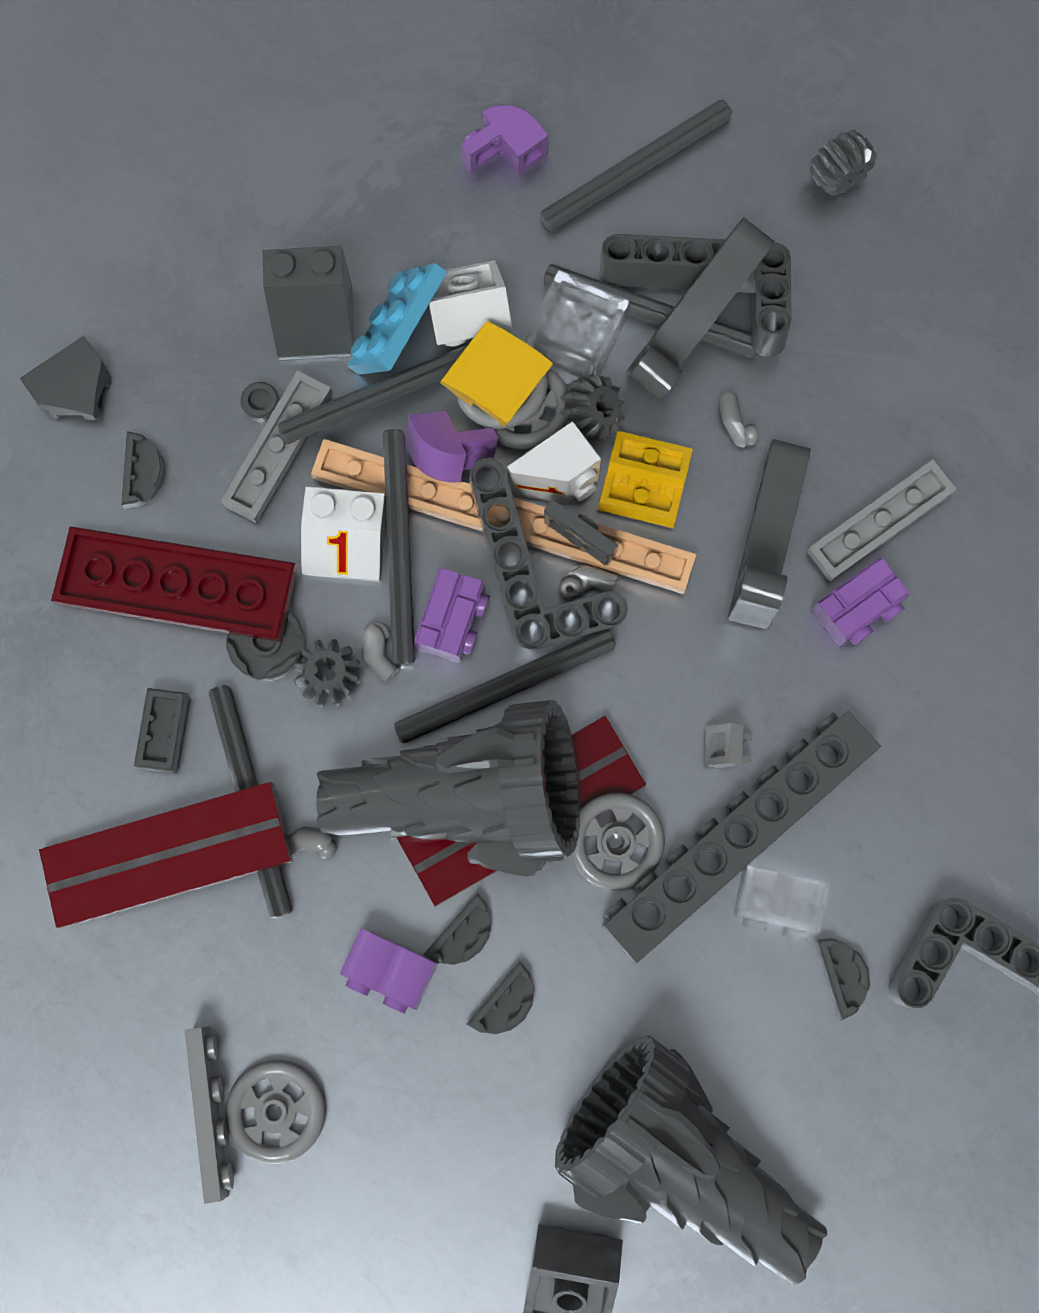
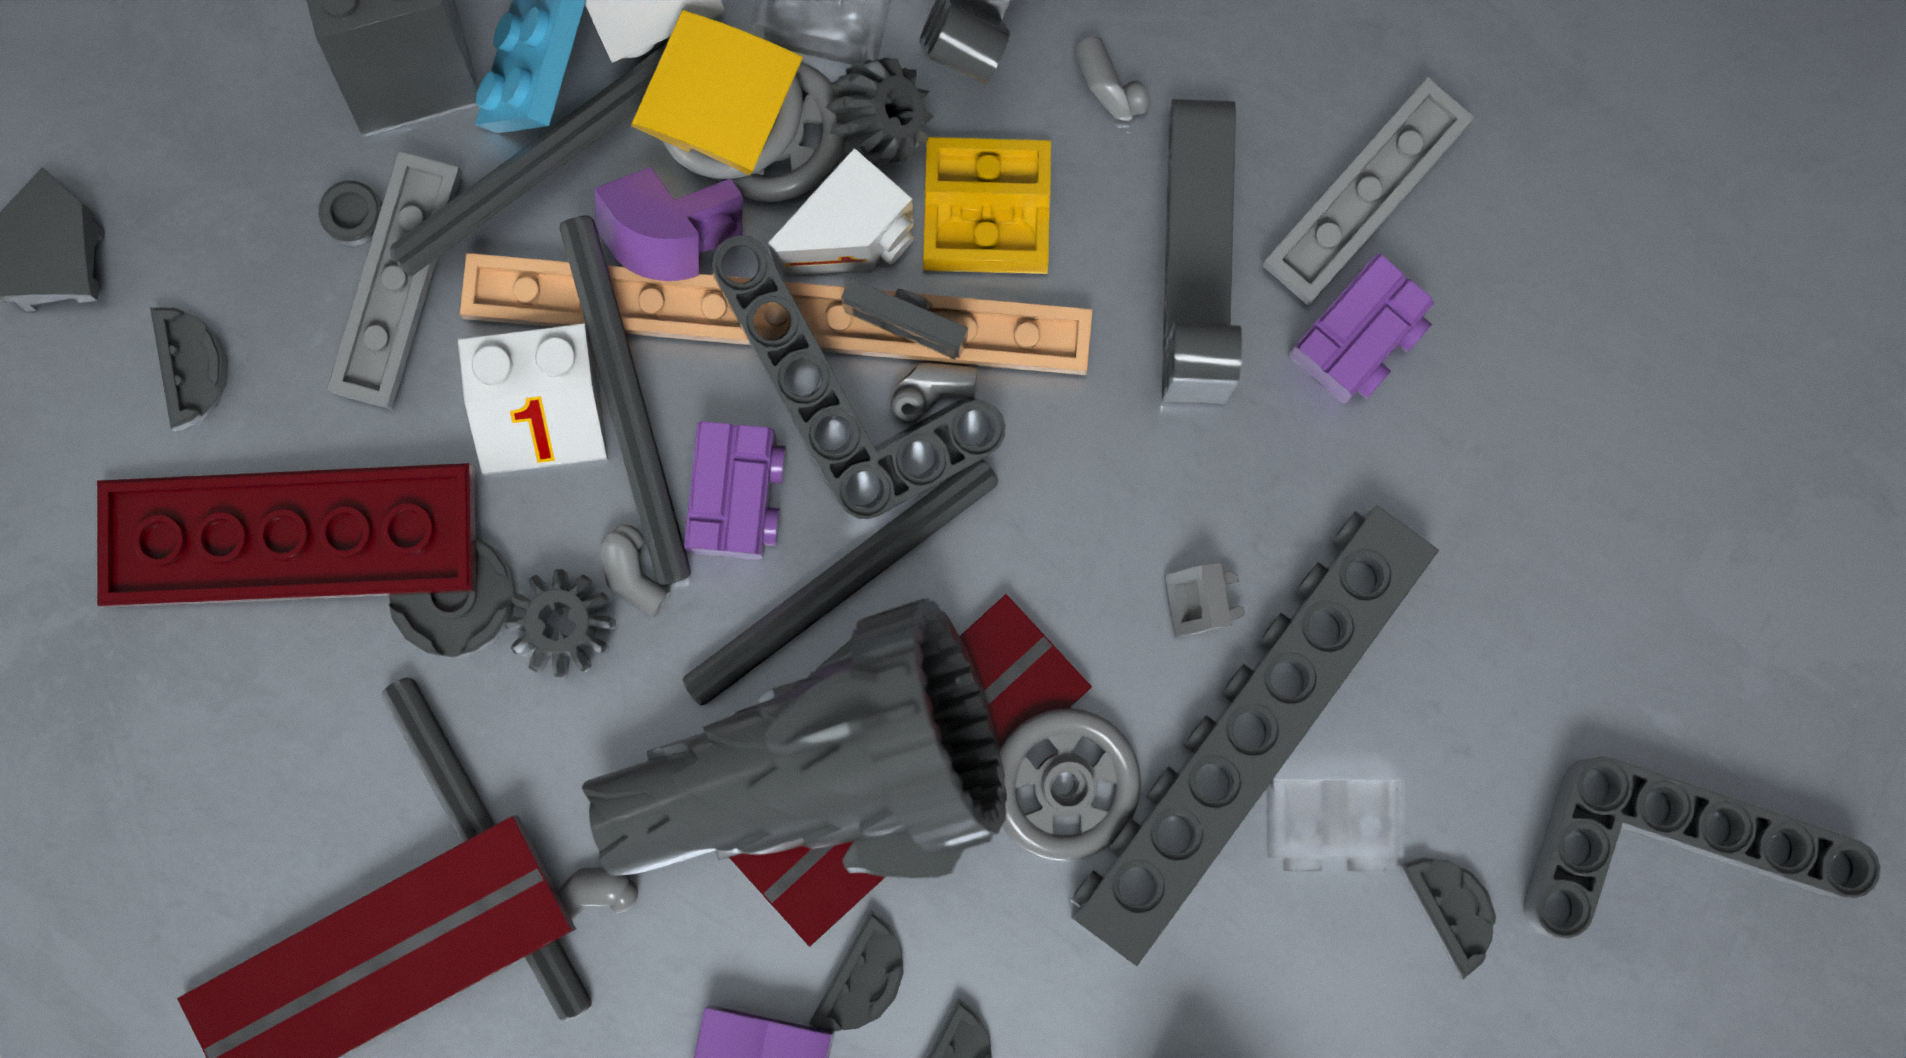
camera: 15 degrees left, 5 degrees up
dark grey plate [134,688,189,773] -> none

